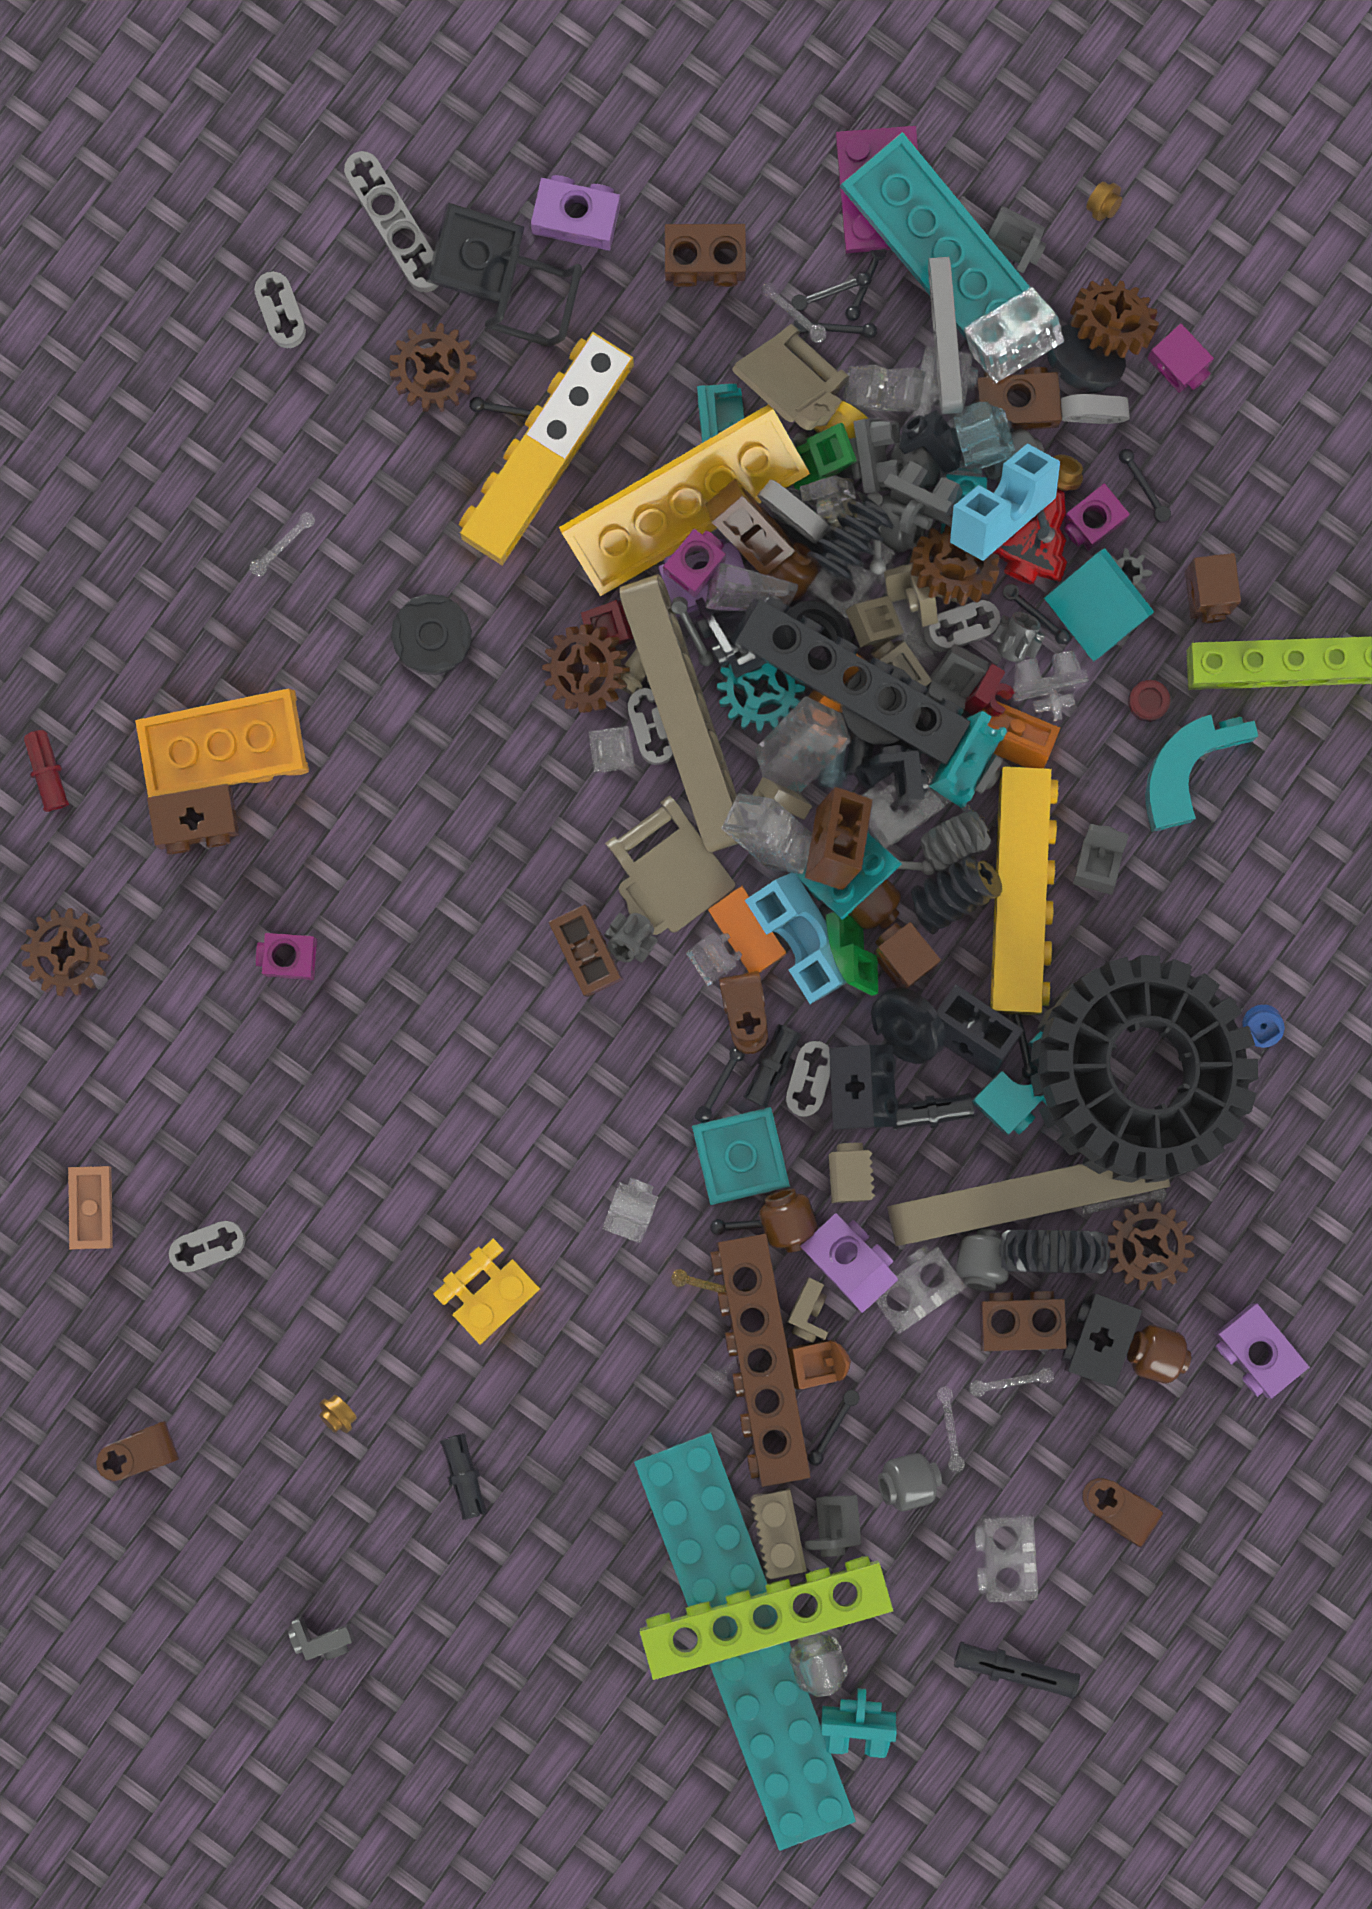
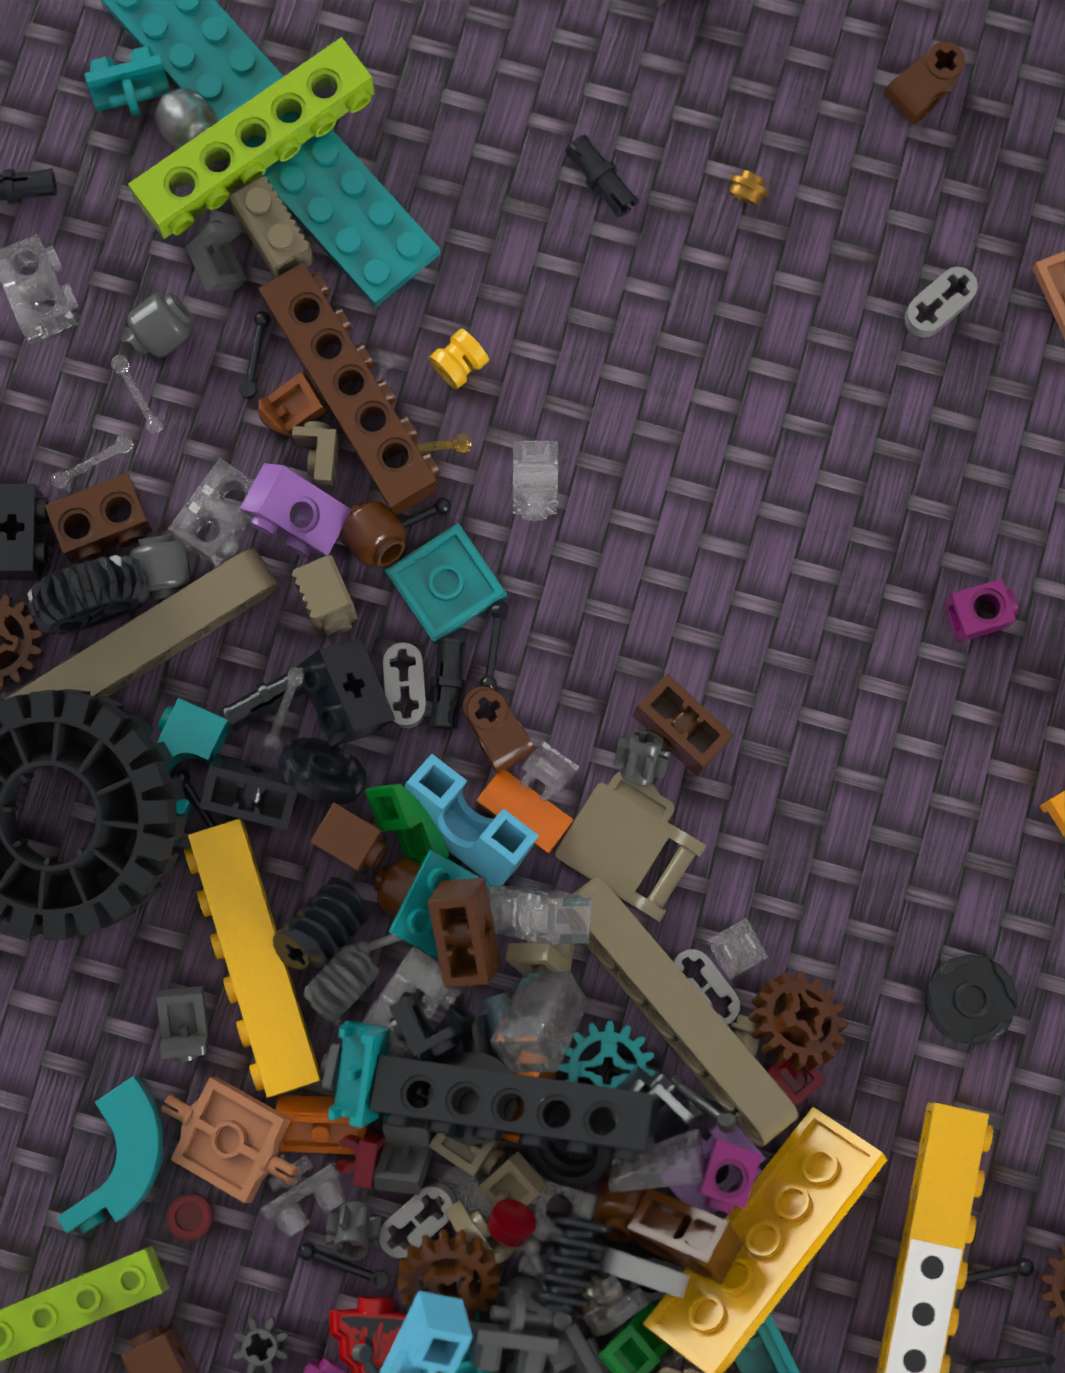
camera: 155 degrees right, 5 degrees down
yellow plate [433,1238,540,1345] -> none
teal tile [1044,548,1154,662] -> none
none -> nougat plate [161,1077,300,1203]
none -> clear hinge [263,667,304,750]
none -> yellow wheel [428,328,489,390]
none -> dark red tile [487,1199,537,1248]

